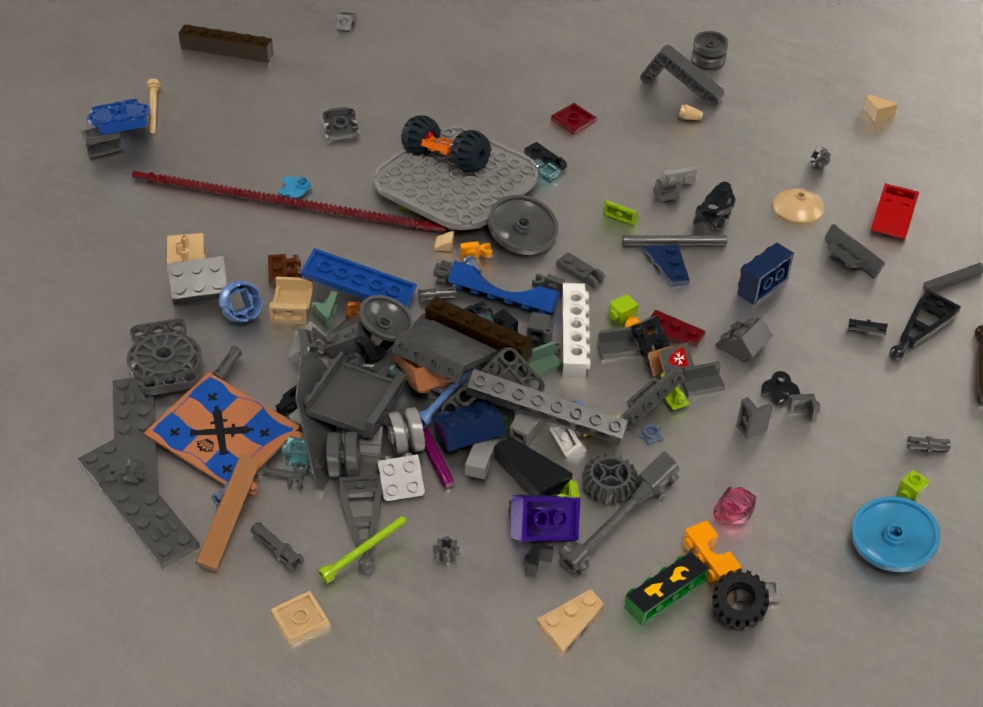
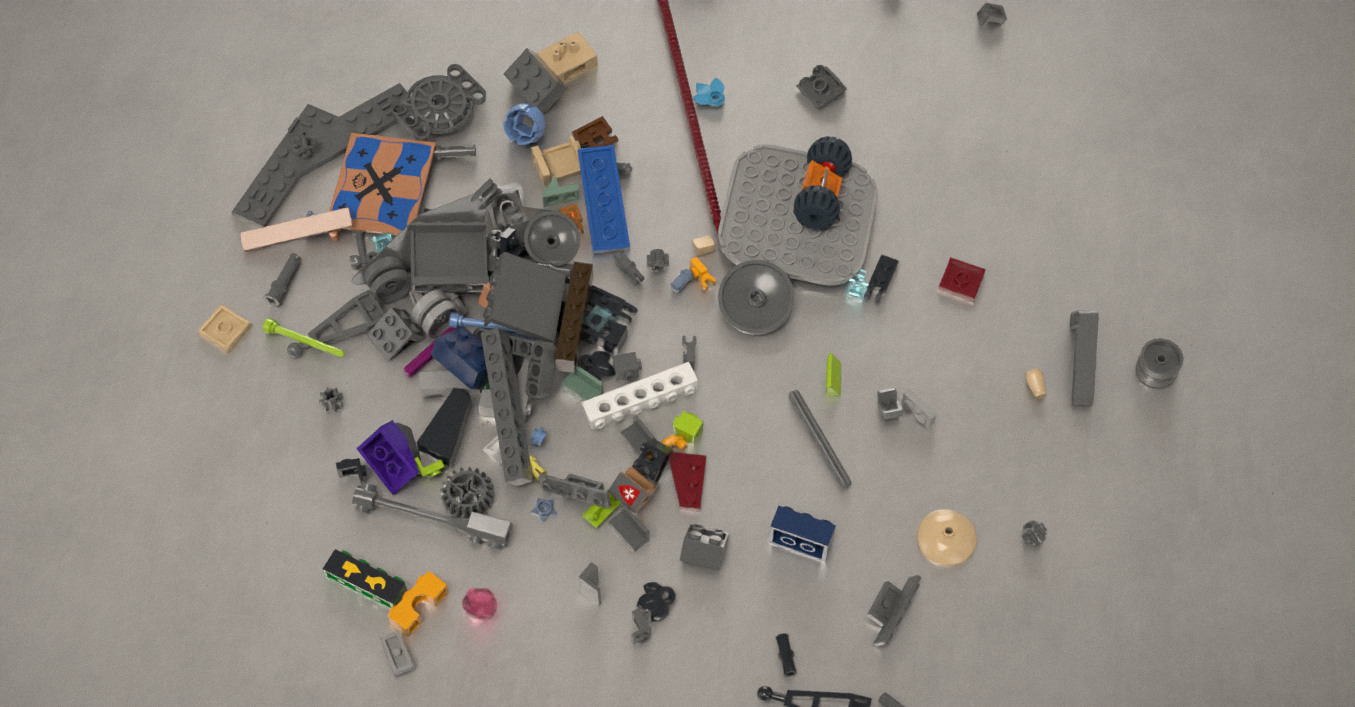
camera: 65 degrees right, 15 degrees up
blue arch [448,260,561,315] -> none
tan wing [537,589,604,656] -> none
dark grey arm [543,327,561,353] -> none
dark grey hinge [556,252,606,287] -> none
dark blue wing [642,244,690,287] -> none
black piece [693,182,736,232] -> none
black tyre [712,569,769,630] -> none
tan slope [863,94,898,122] -> none
red slope [870,183,919,239] -> none

